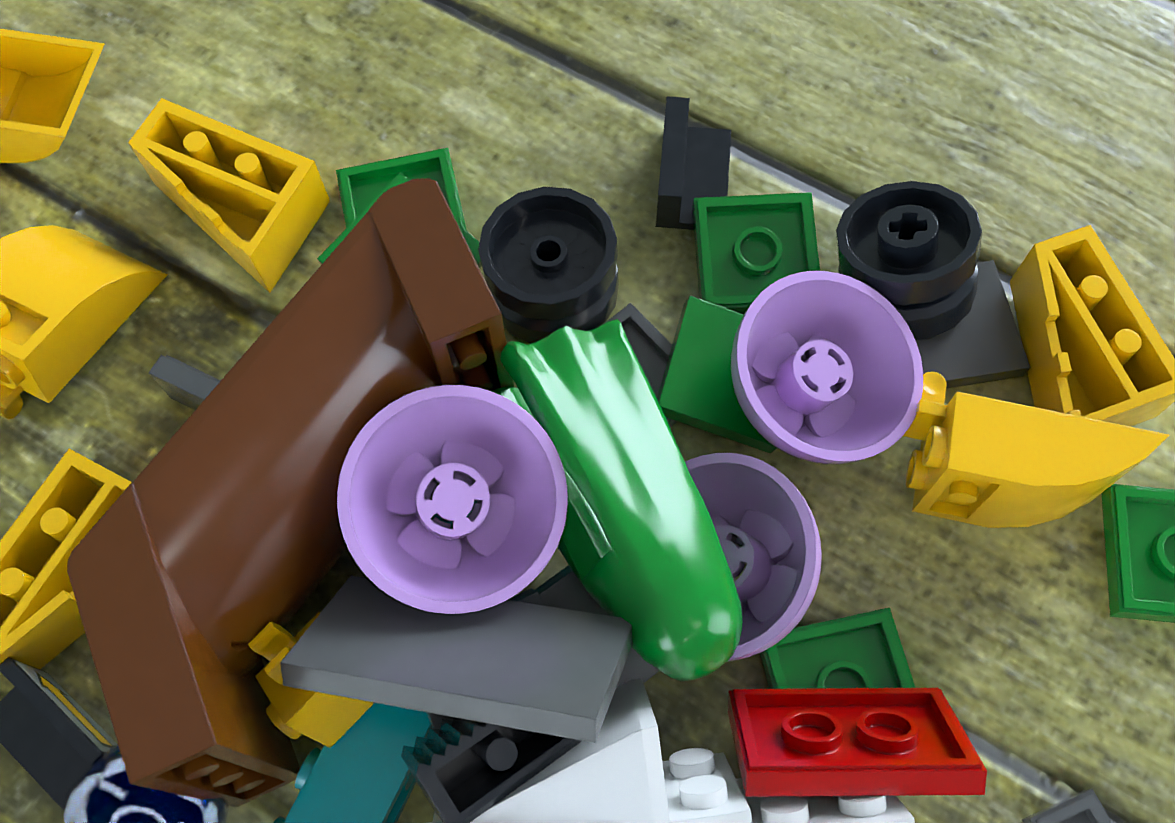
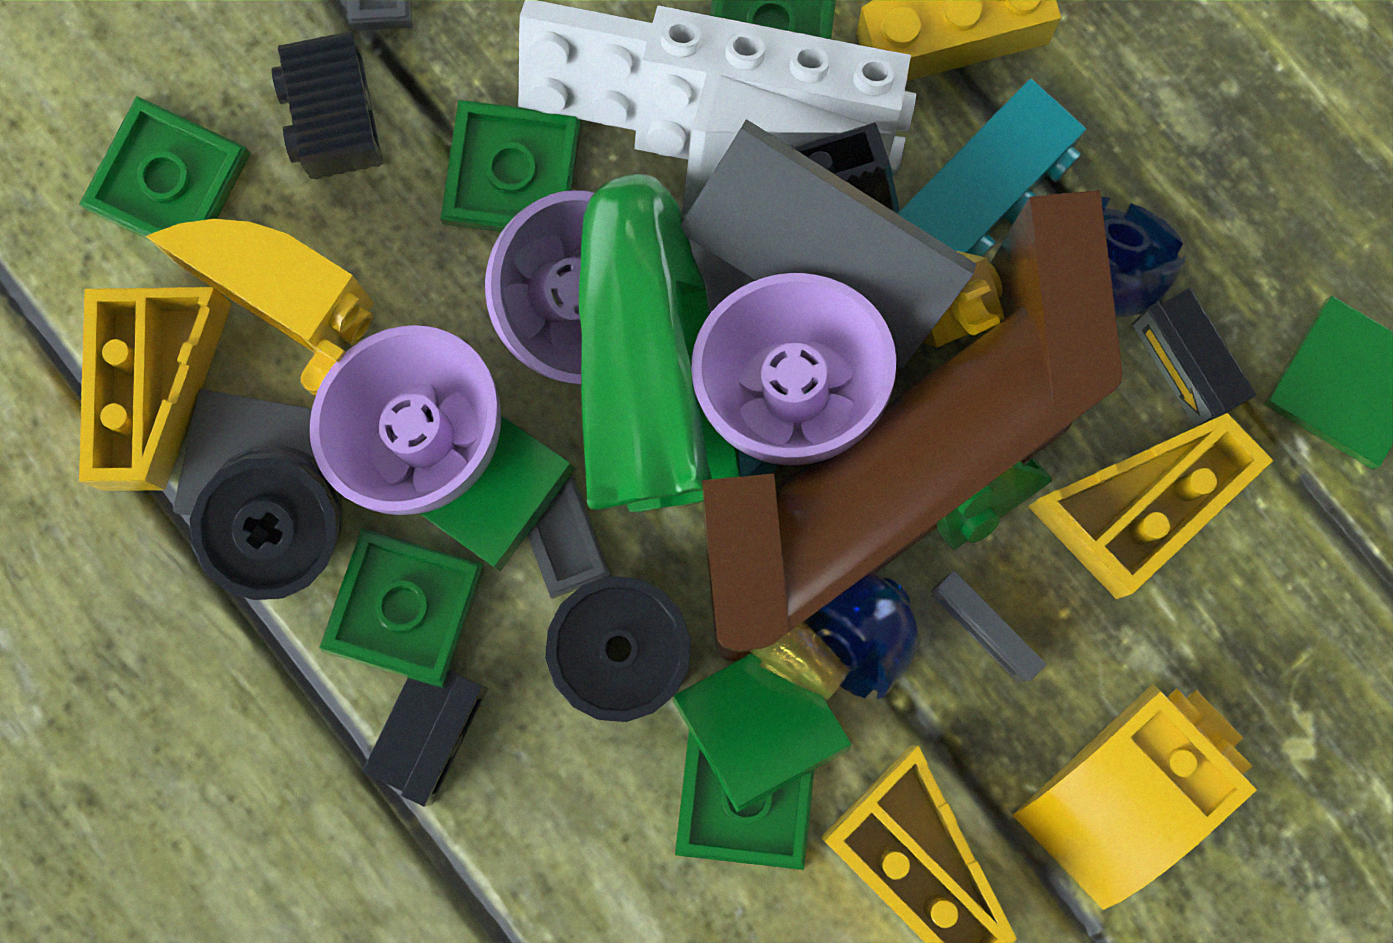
camera: 160 degrees left, 15 degrees up
red tile [728,688,987,797] -> none
none -> black brick [271,31,383,179]

